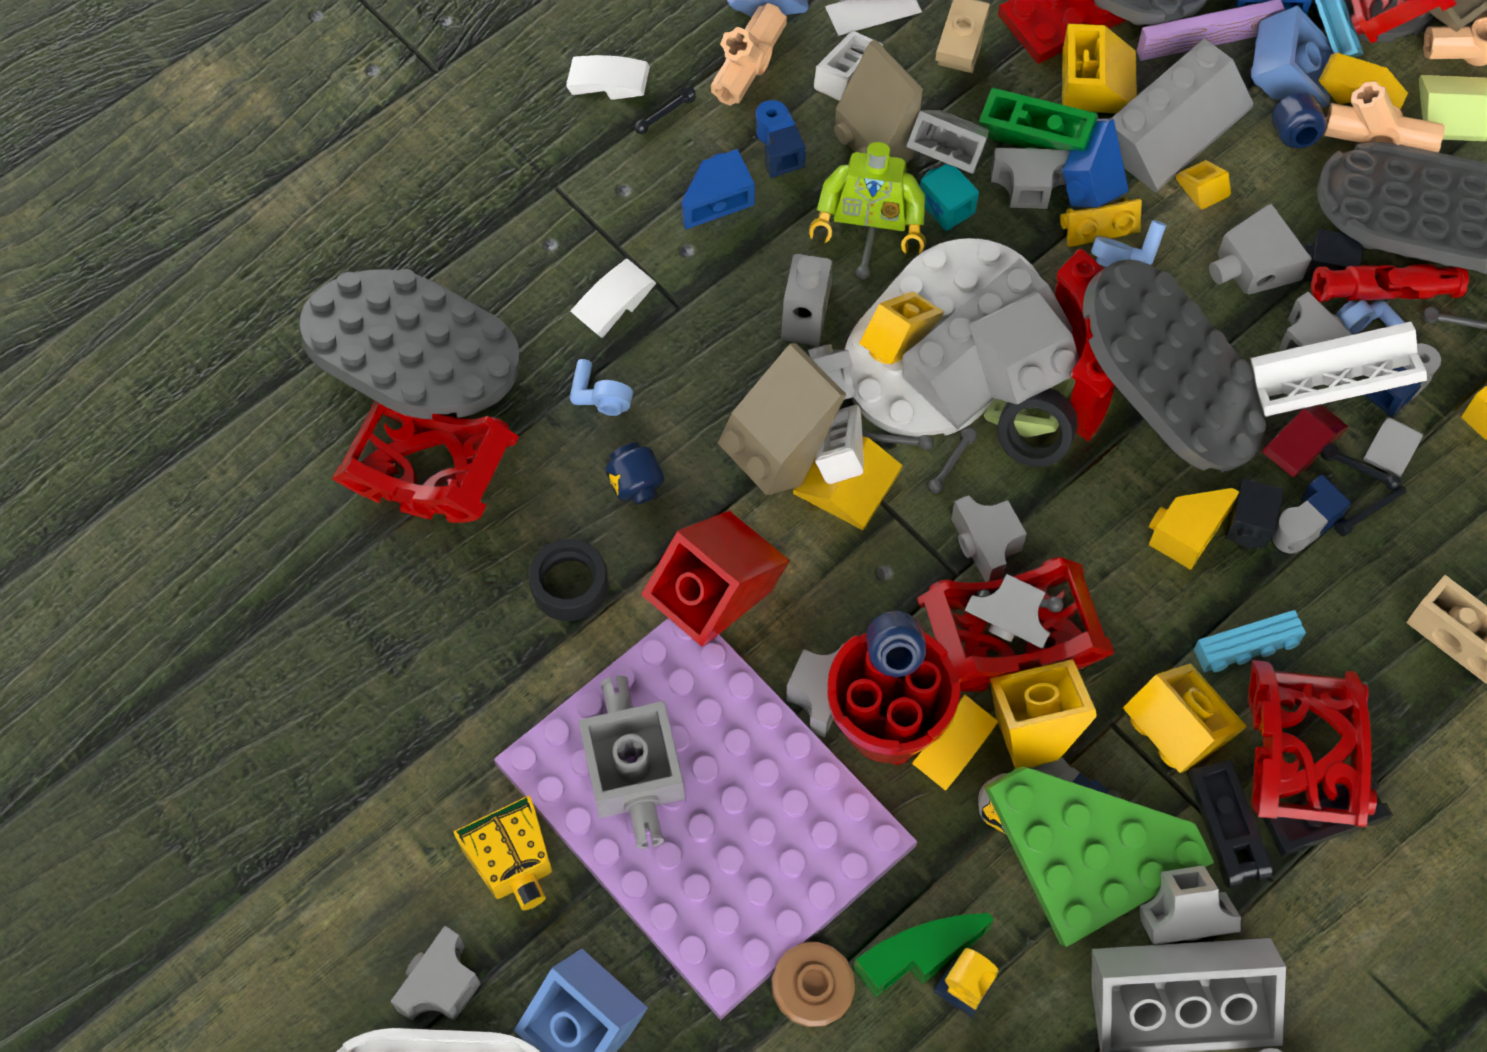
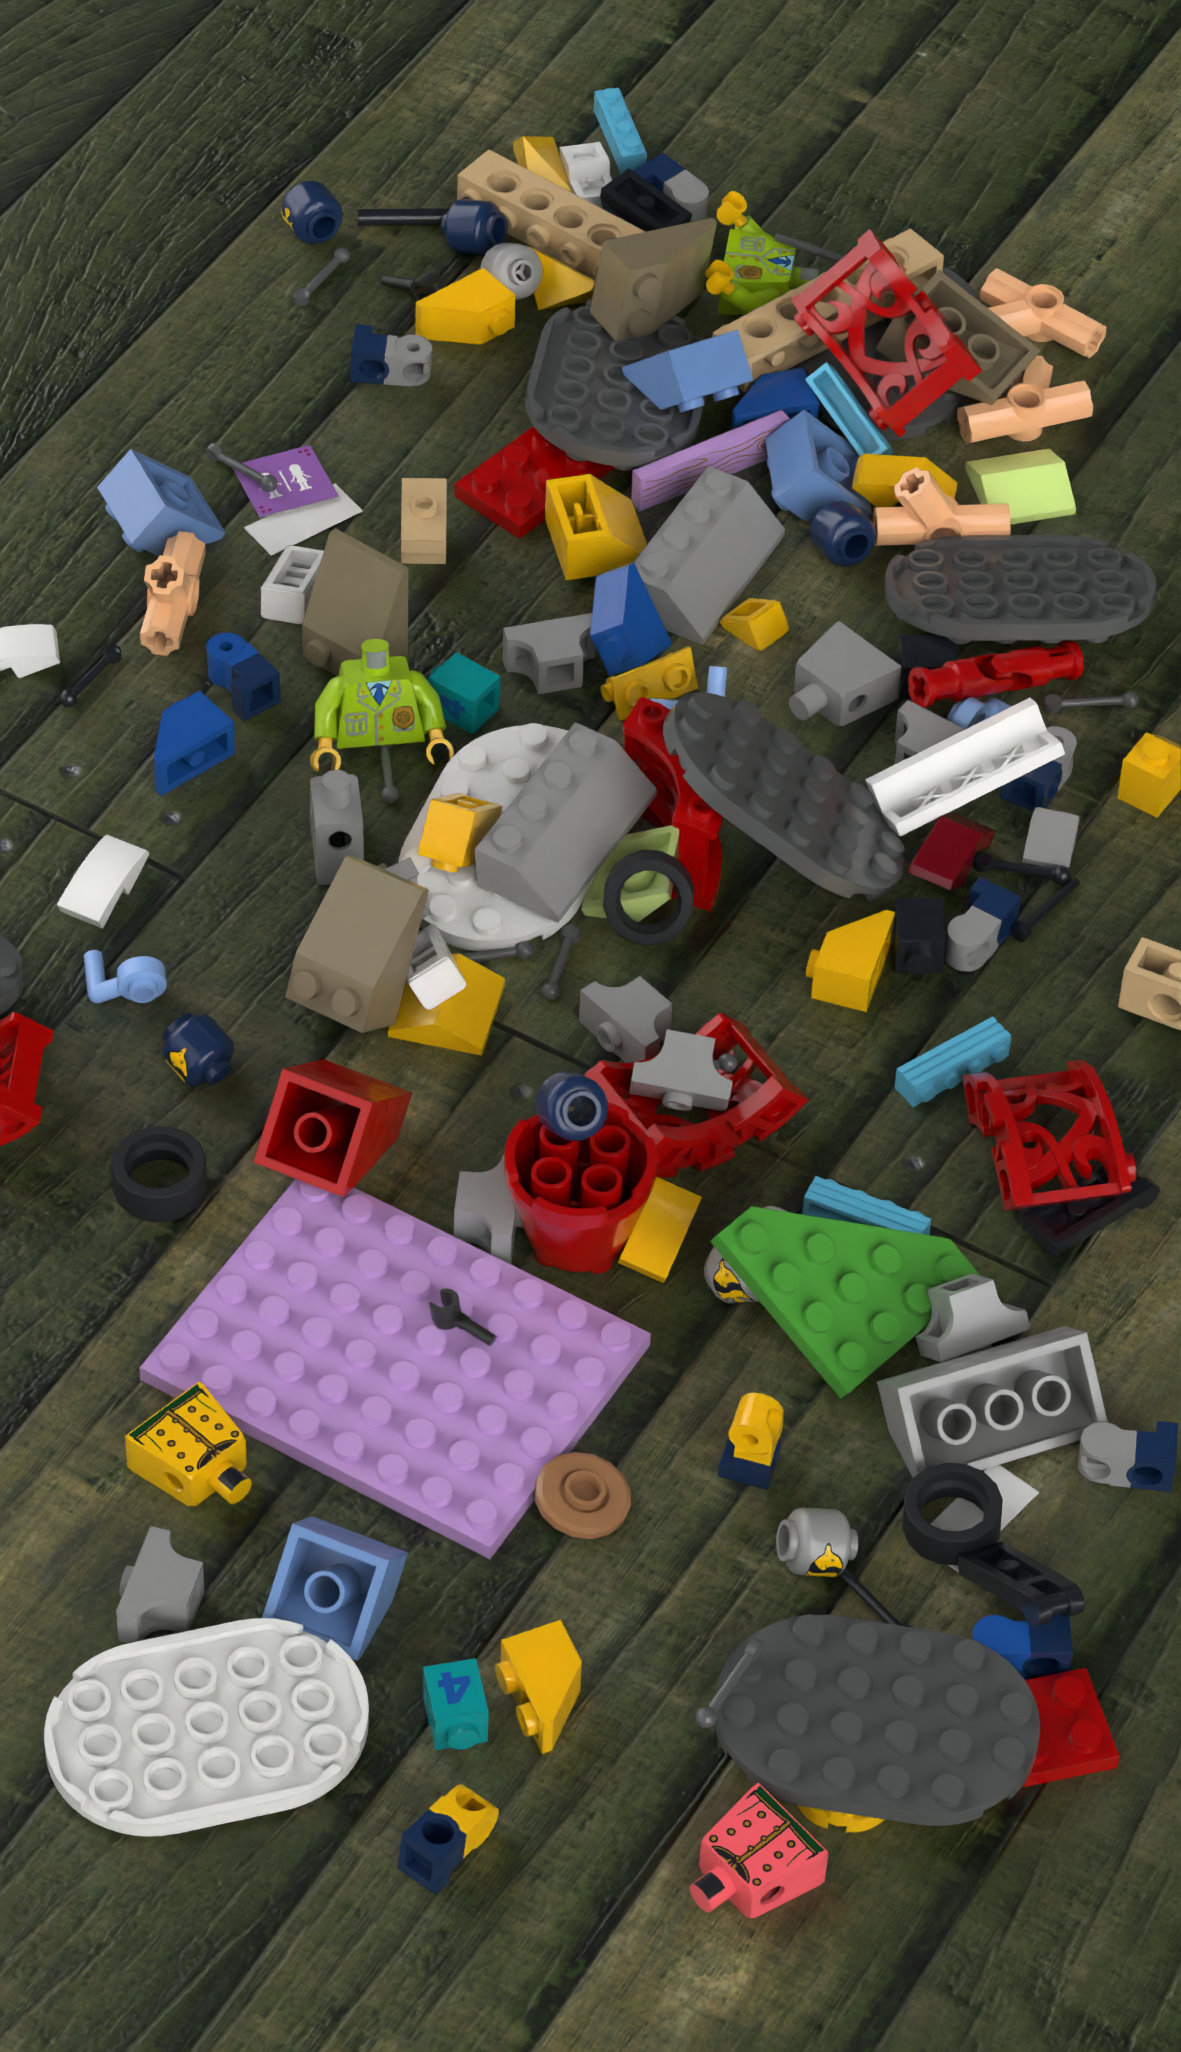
camera: 20 degrees left, 15 degrees down
light grey brick [578,676,685,849] -> none
green slope [853,913,994,998] -> none
light grey torso [906,110,989,174] -> none
light grey slope [969,292,1079,404] -> none
green slope [979,88,1098,151] -> none
yellow slope [990,659,1096,769] -> none
yellow slope [1123,663,1247,773] -> none
black plate [1188,760,1272,888] -> none
none -> pearl dark grey hand [429,1288,497,1346]
none -> medium azure piece [802,1176,931,1235]

